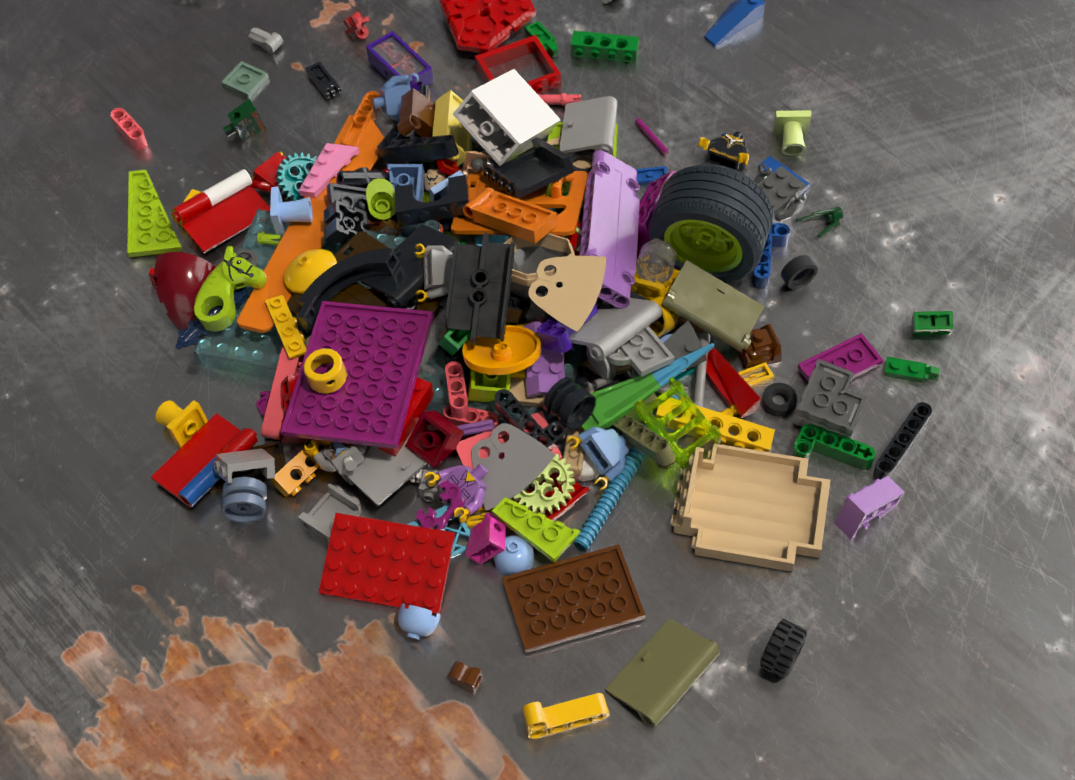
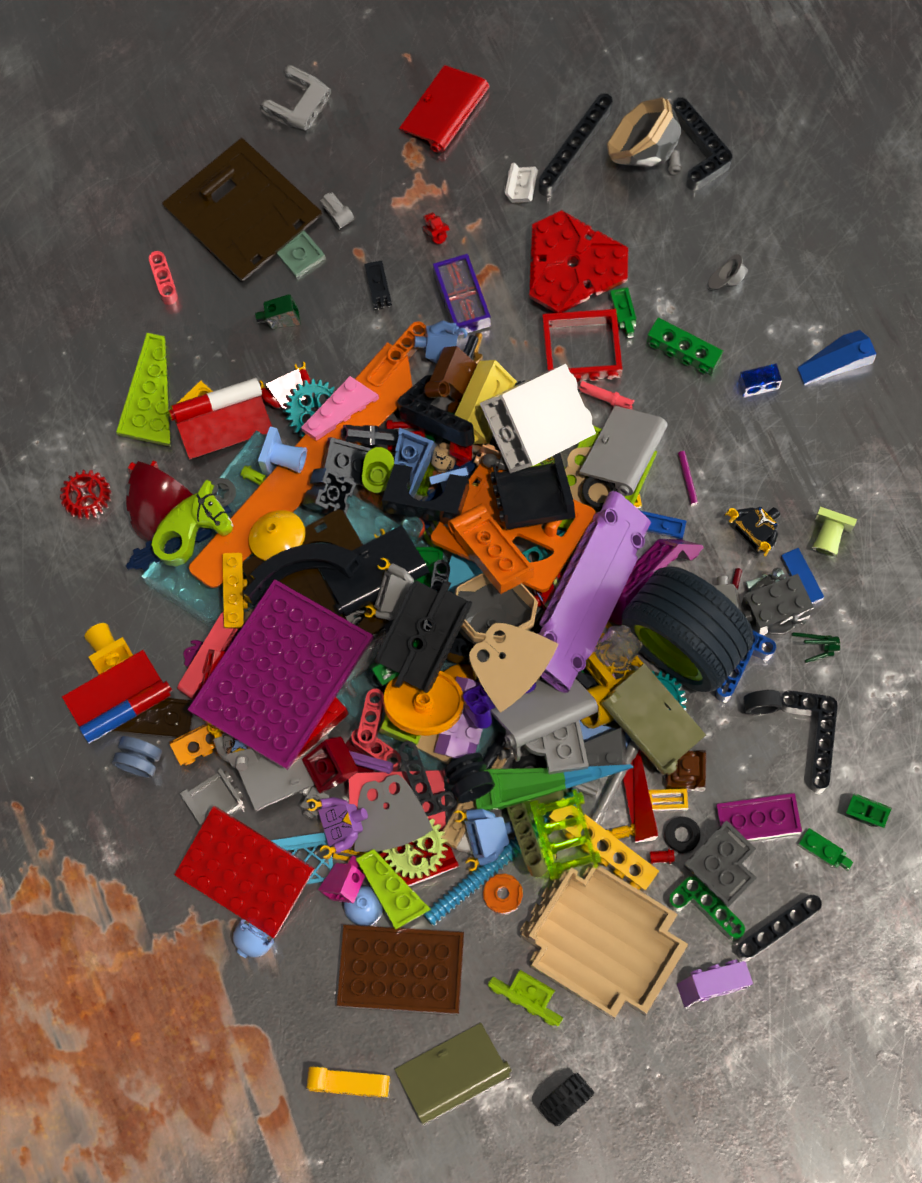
camera: 20 degrees right, 15 degrees up
light grey panel [213,448,275,483] -> none
yellow piece [303,348,347,394] -> none
magenta helmet [416,480,466,531] -> none
reddish brown leg [447,661,483,694] -> none
none -> red gear [60,470,112,520]
none -> dark brown door [162,138,322,281]
none -> orange tile [483,874,523,914]
none -> lime bracket [488,970,563,1026]
none -> red pin [650,848,675,865]
none -> clear blue brick [738,363,782,398]
none -> black beam [781,690,838,793]

